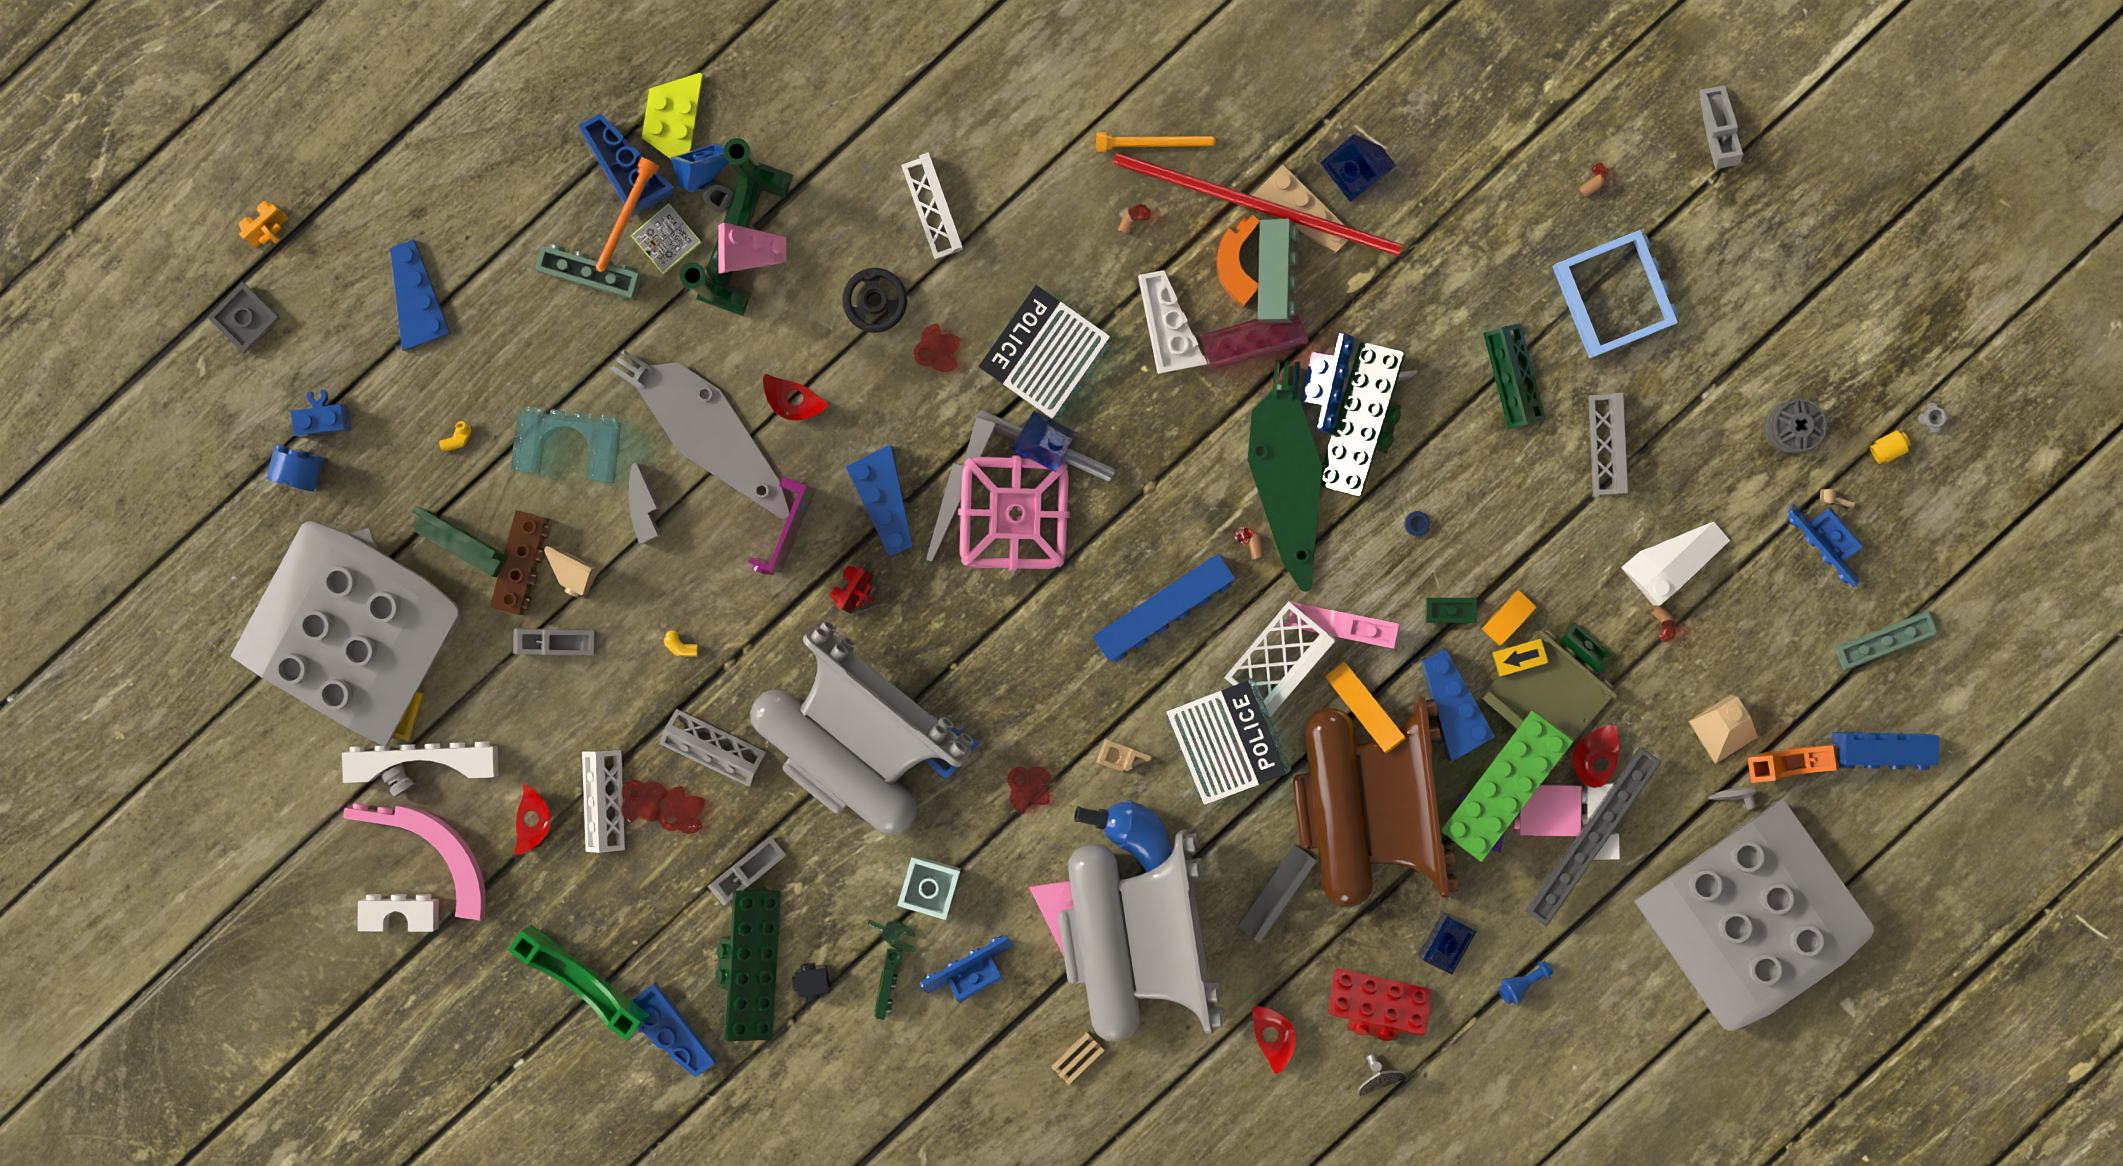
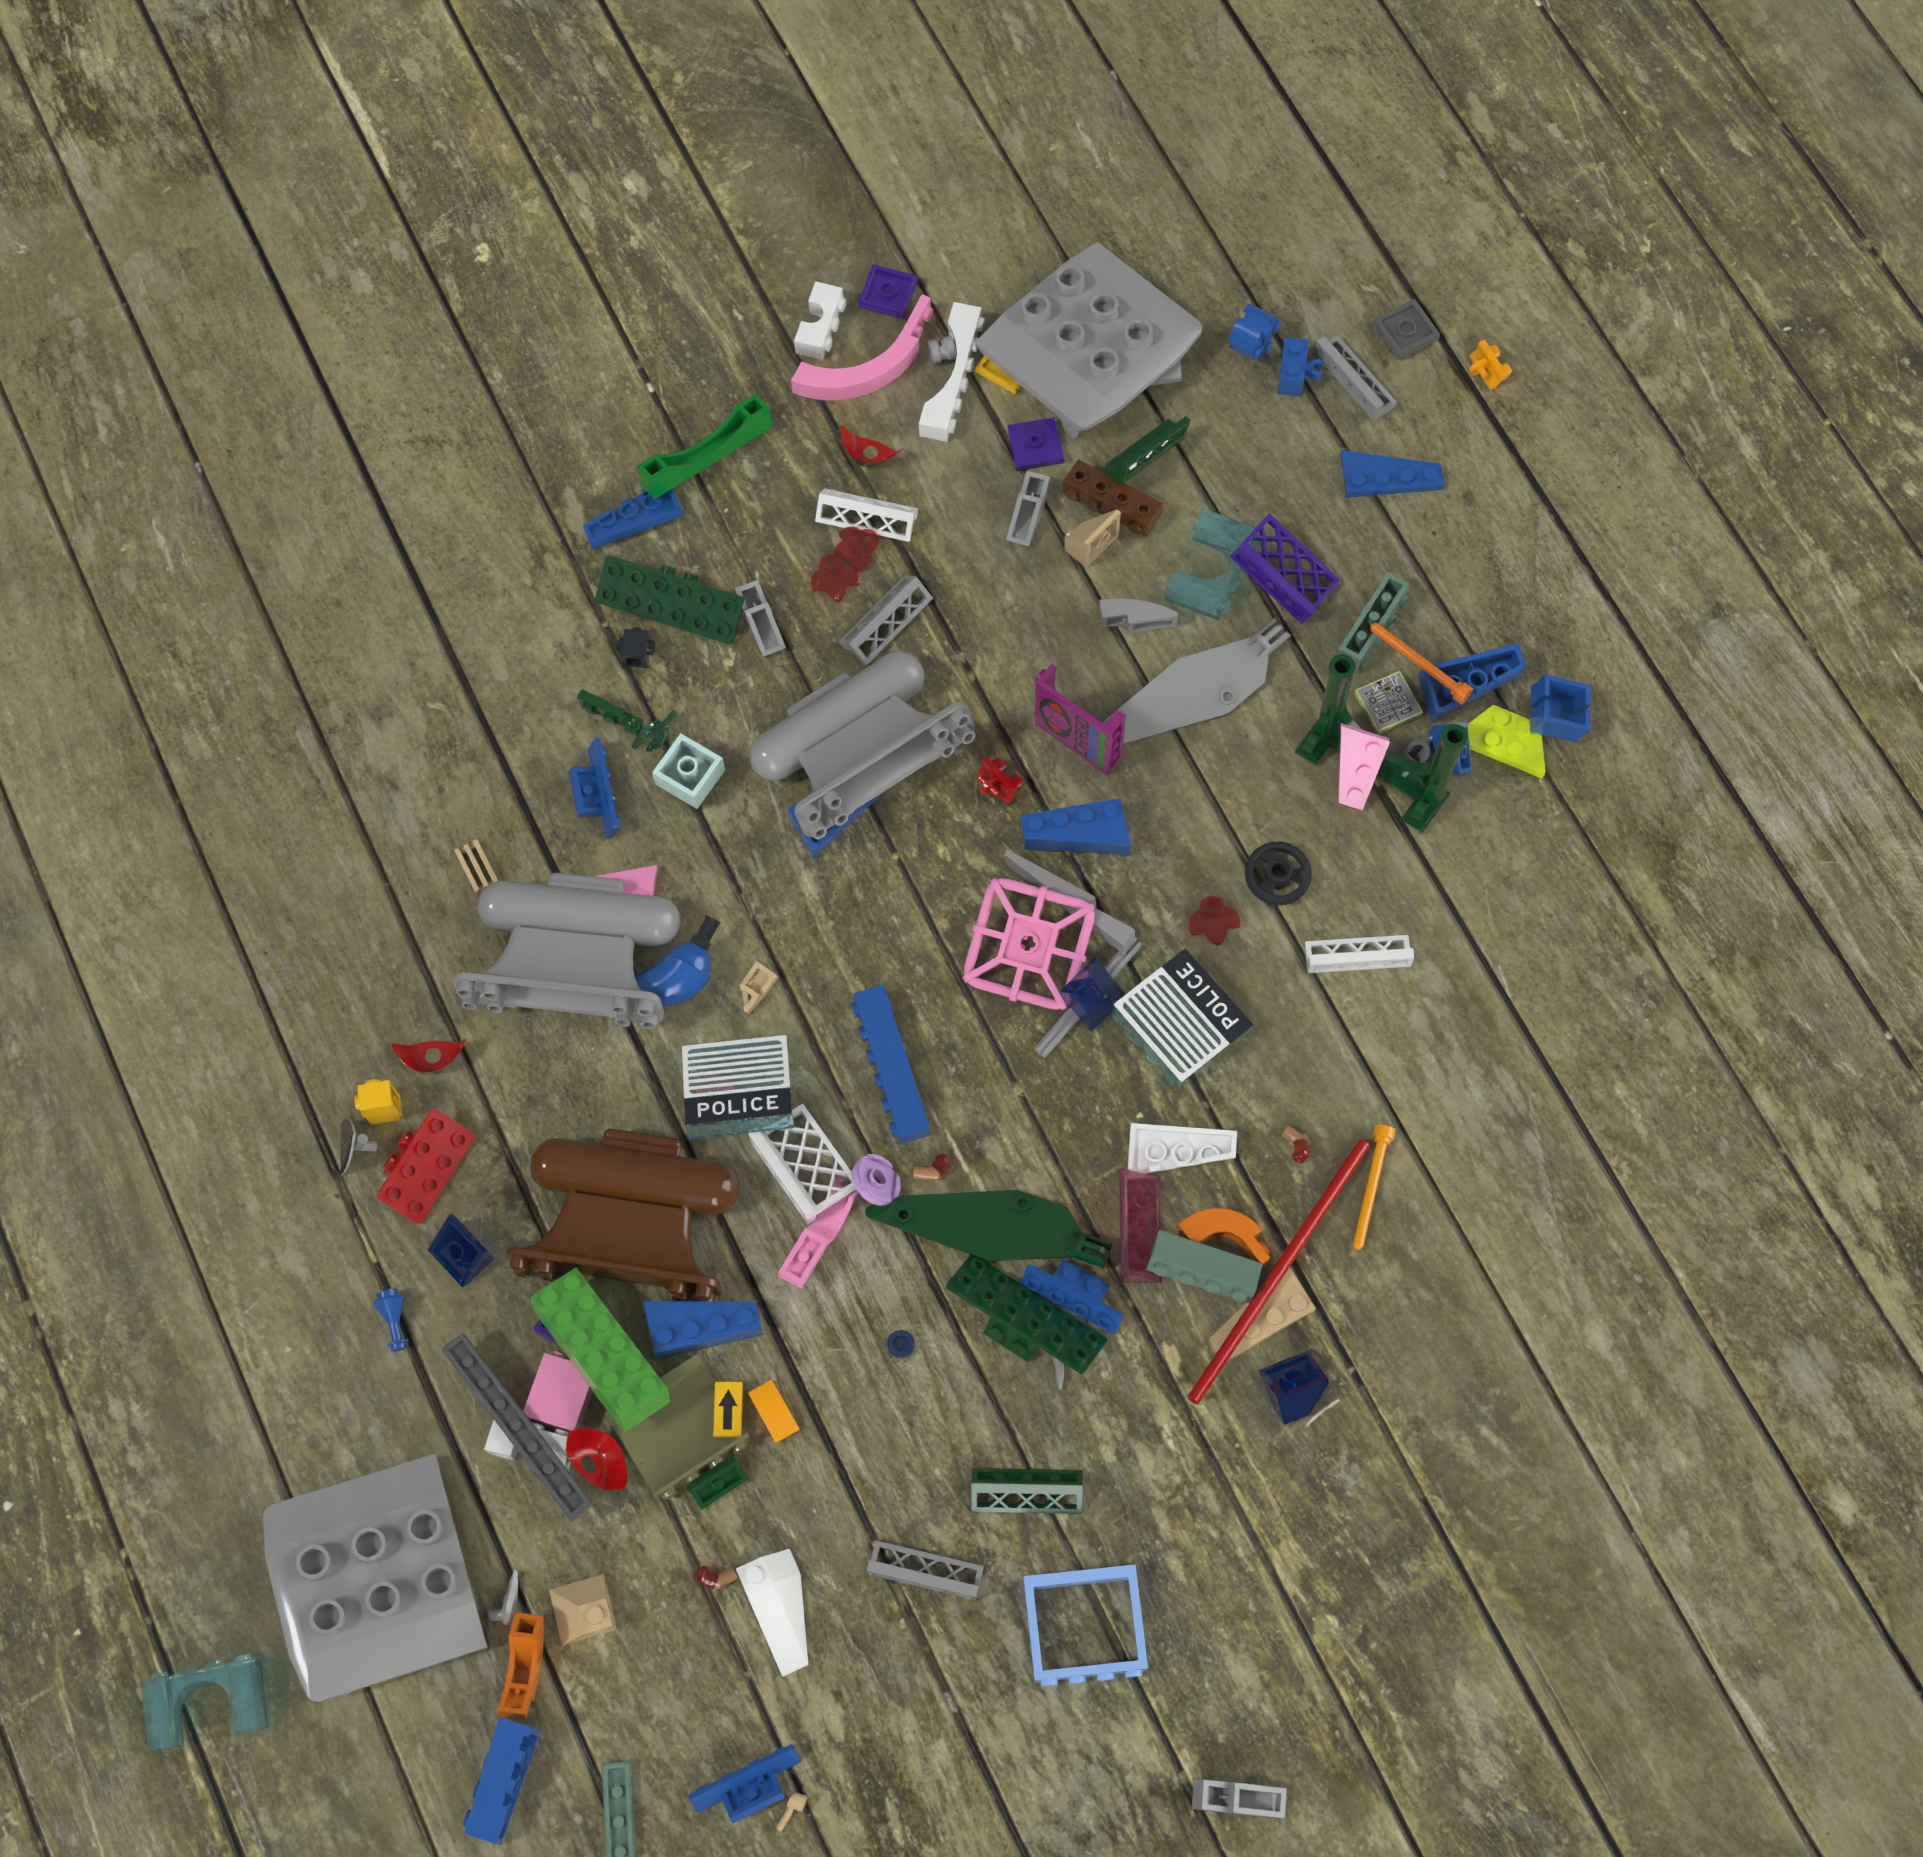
camera: 110 degrees right, 20 degrees down
yellow arm [439,421,471,452] -> none
yellow arm [664,630,698,657] -> none
red piece [763,374,829,421] -> none
clear red plate [1007,767,1052,814] -> none
dark grey fence [1237,844,1317,943] -> none
light orange tile [1325,661,1406,754] -> none
dark green plate [1425,598,1477,623] -> none
medium nougat arm [1579,162,1609,198] -> none
dark grey wheel [1763,399,1827,454] -> none
none -> clear light blue arch [141,1654,269,1752]
none -> yellow brick [354,1079,403,1125]
none -> lavender tile [852,1154,901,1206]
none -> dark purple plate [858,264,918,319]
none -> dark purple plate [1007,417,1064,471]
none -> dark purple fence [1229,513,1341,624]
none -> light grey fence [1314,335,1397,421]
none -> blue piece [1530,674,1591,743]

